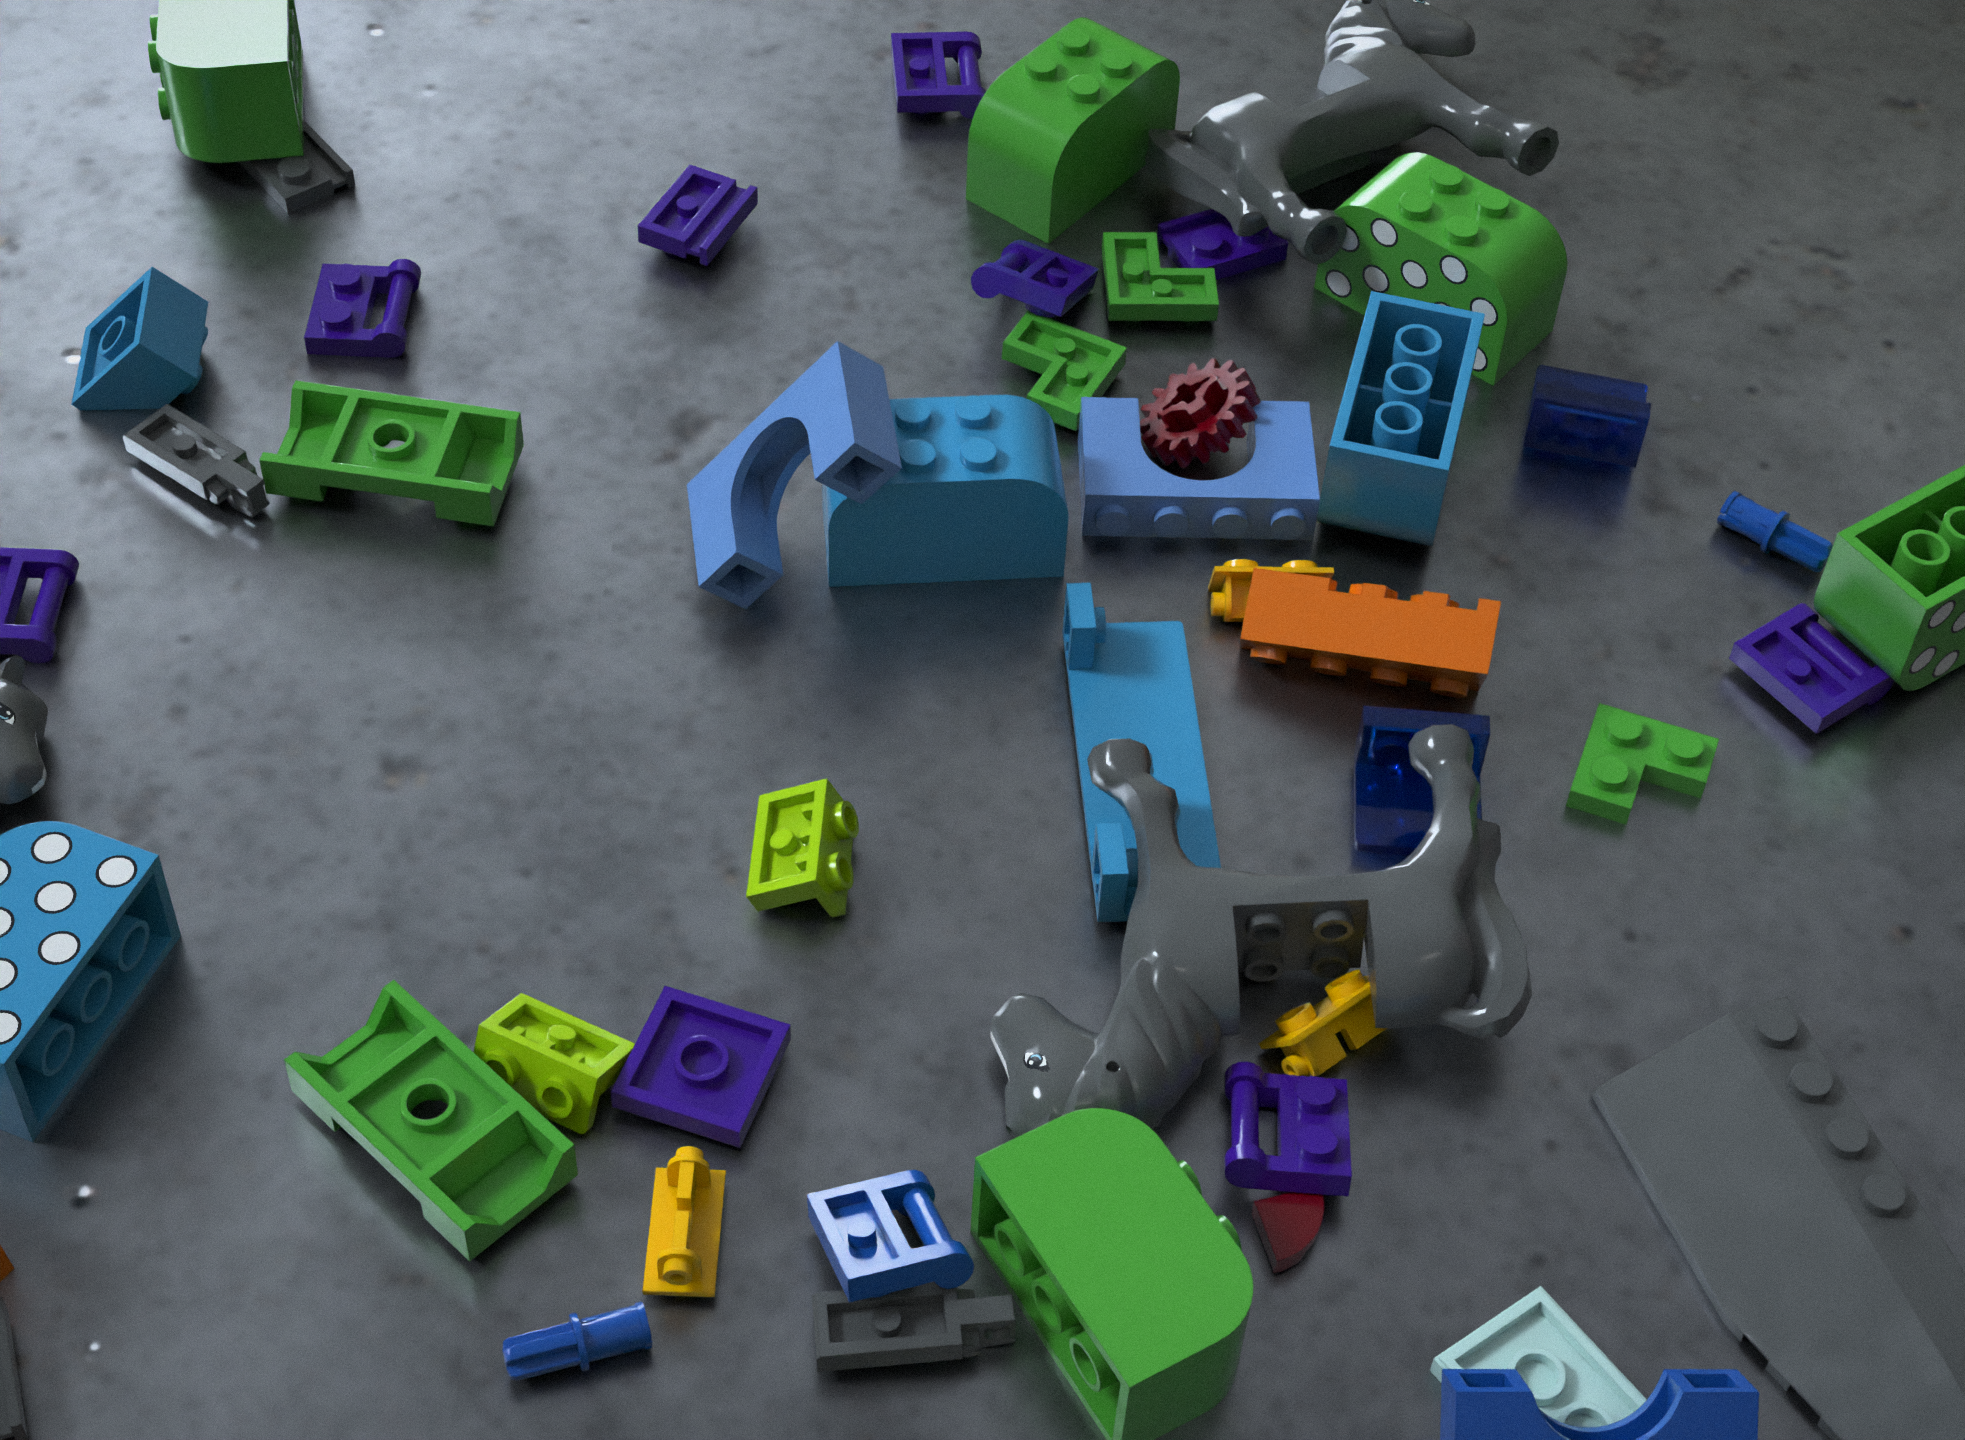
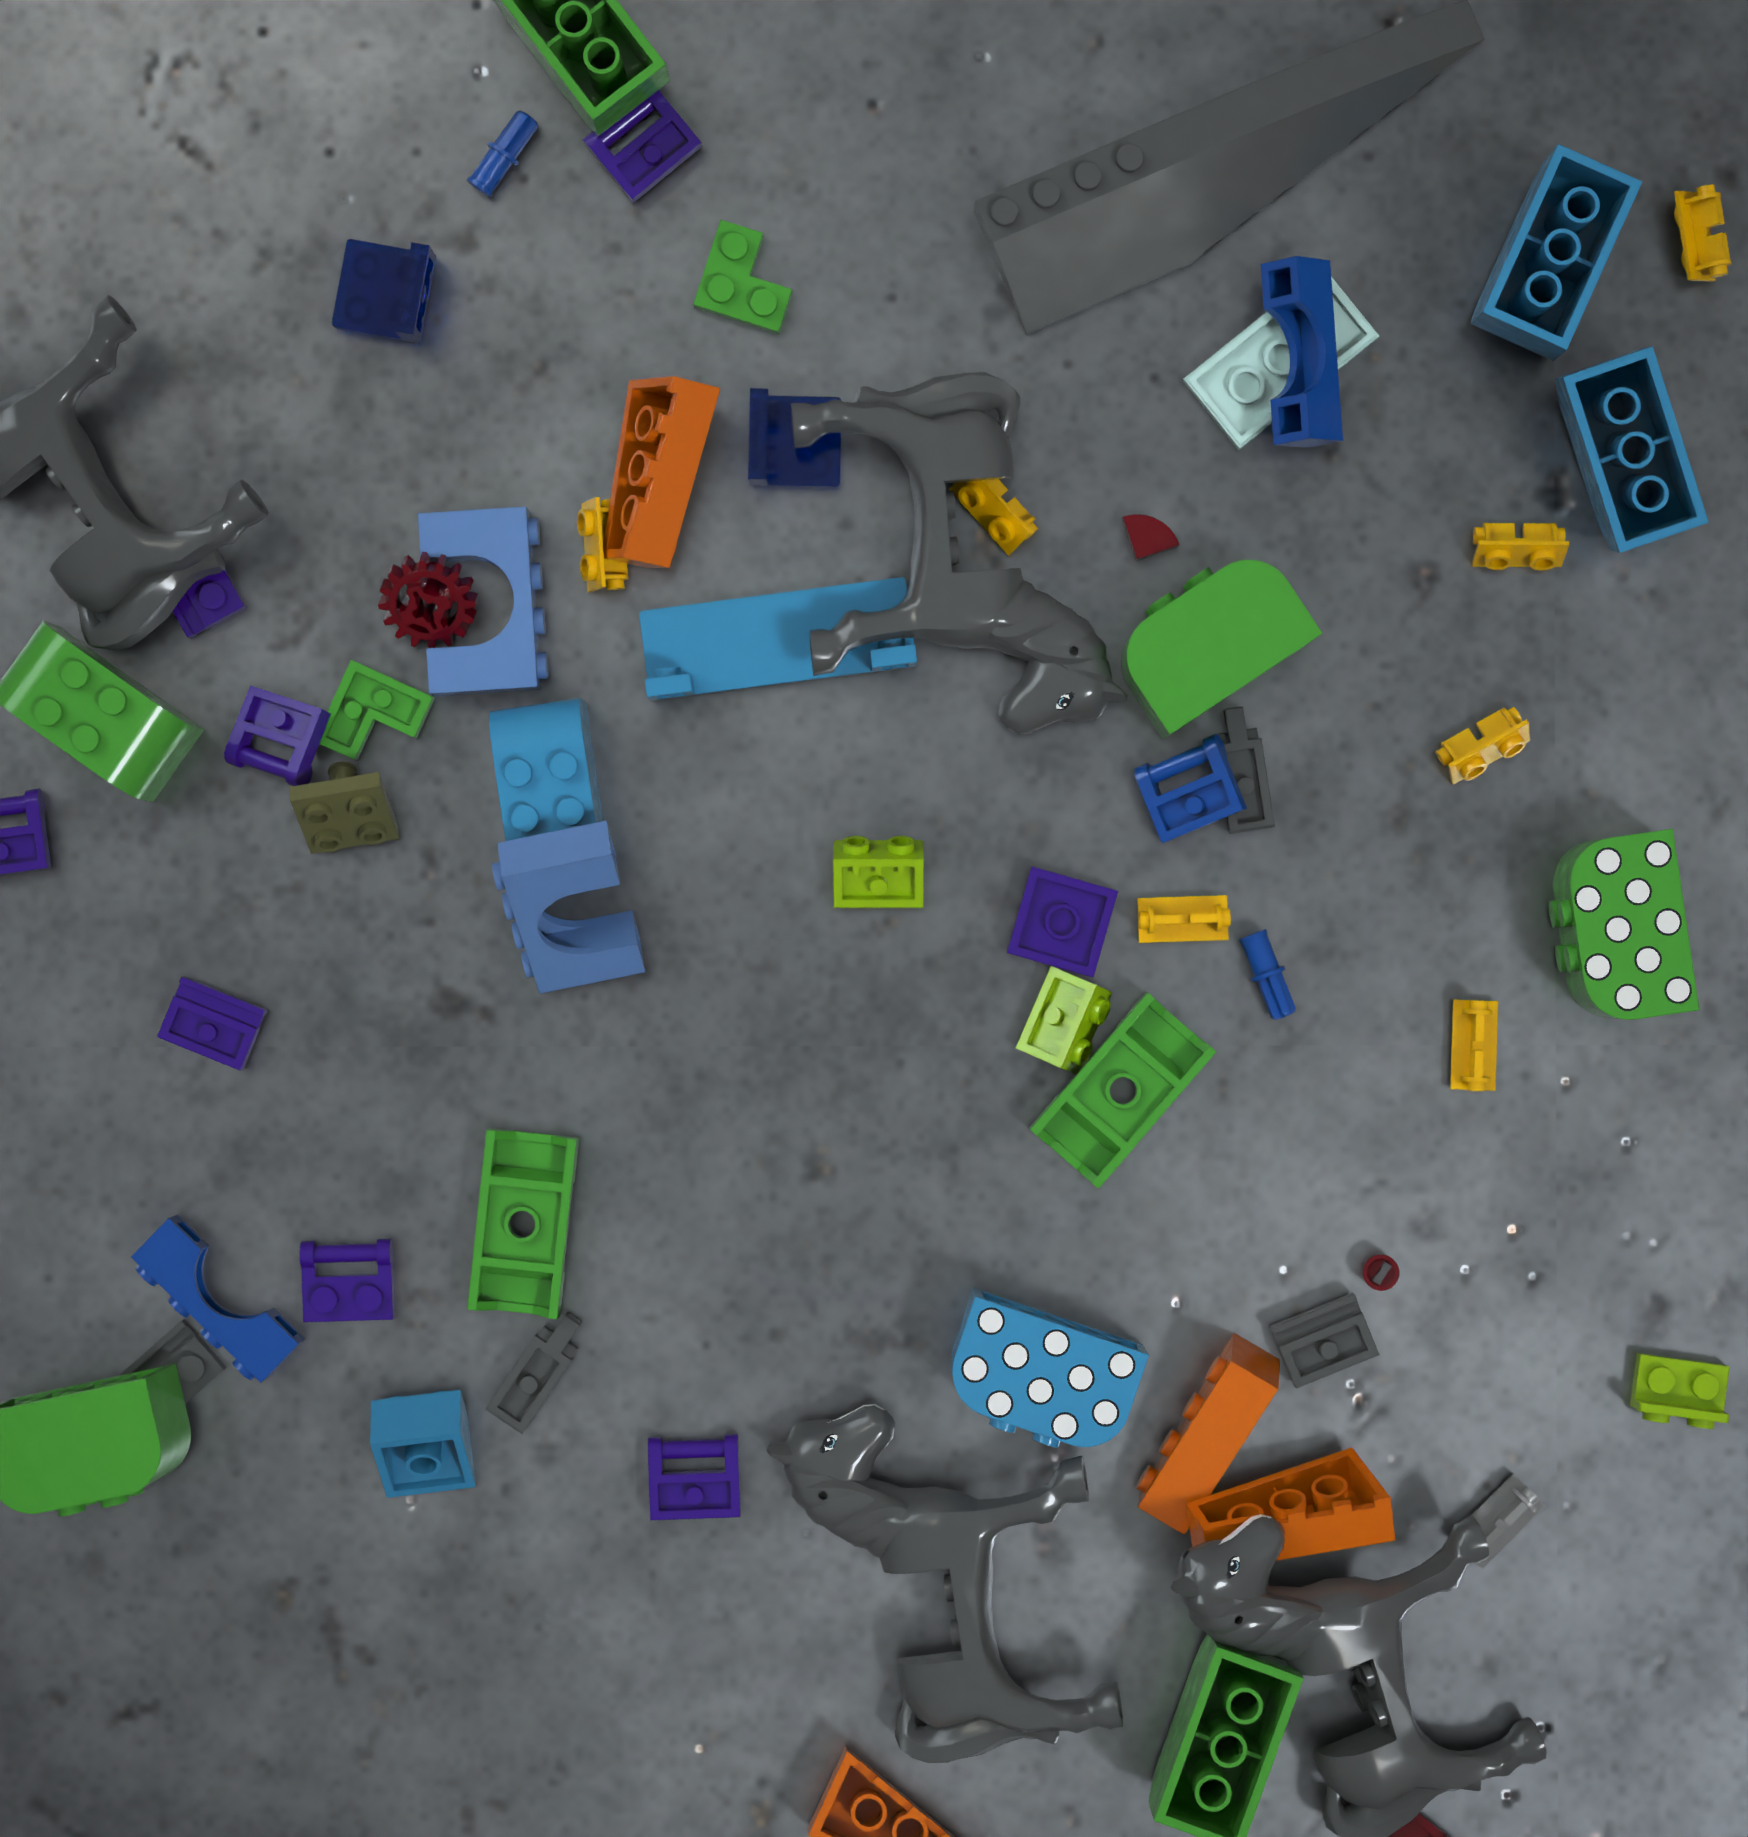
camera: 90 degrees left, 40 degrees up
bright green plate [1102,232,1219,322] -> none
dark purple plate [1224,1061,1352,1196] -> none
bright green brick [1314,153,1568,386] -> none
dark azure brick [1317,291,1485,547] -> none
none -> blue arch [131,1215,306,1383]
none -> olive plate [289,761,399,854]

